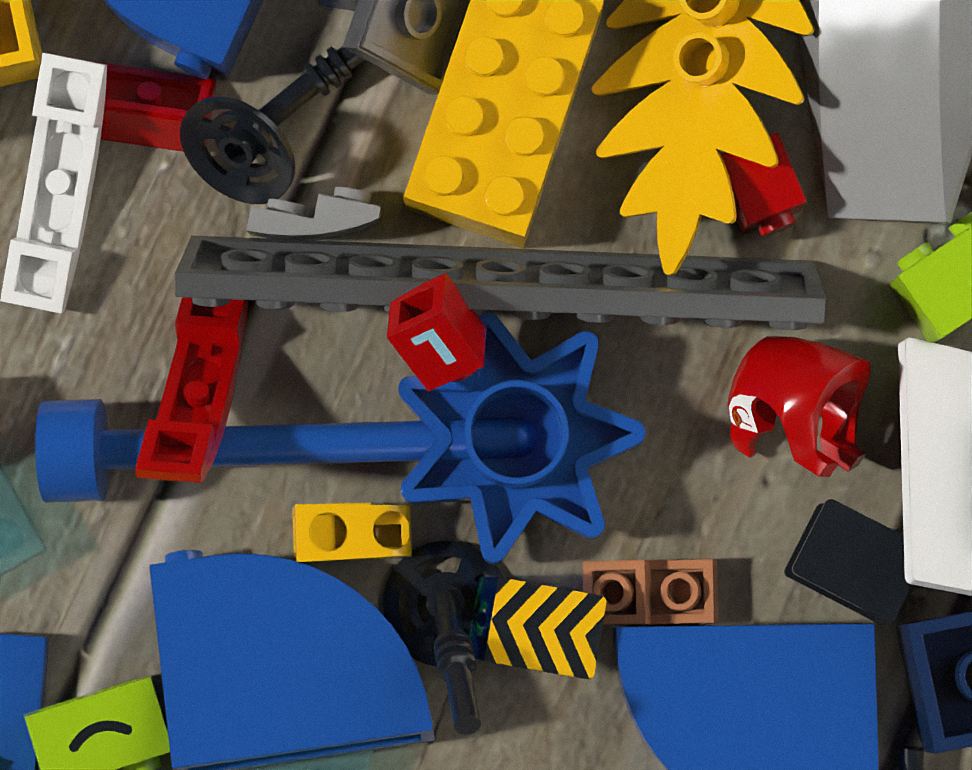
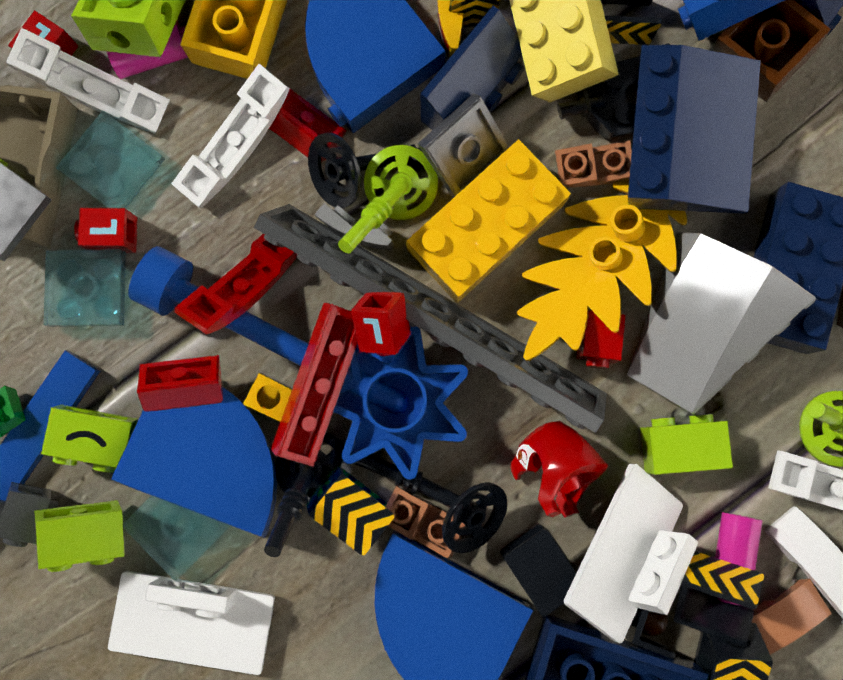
camera: 30 degrees right, 0 degrees up
none -> red slope [137,355,223,412]
none -> red slope [271,303,358,467]
none -> lime dish [338,145,438,254]
none -> black dish [355,455,507,553]

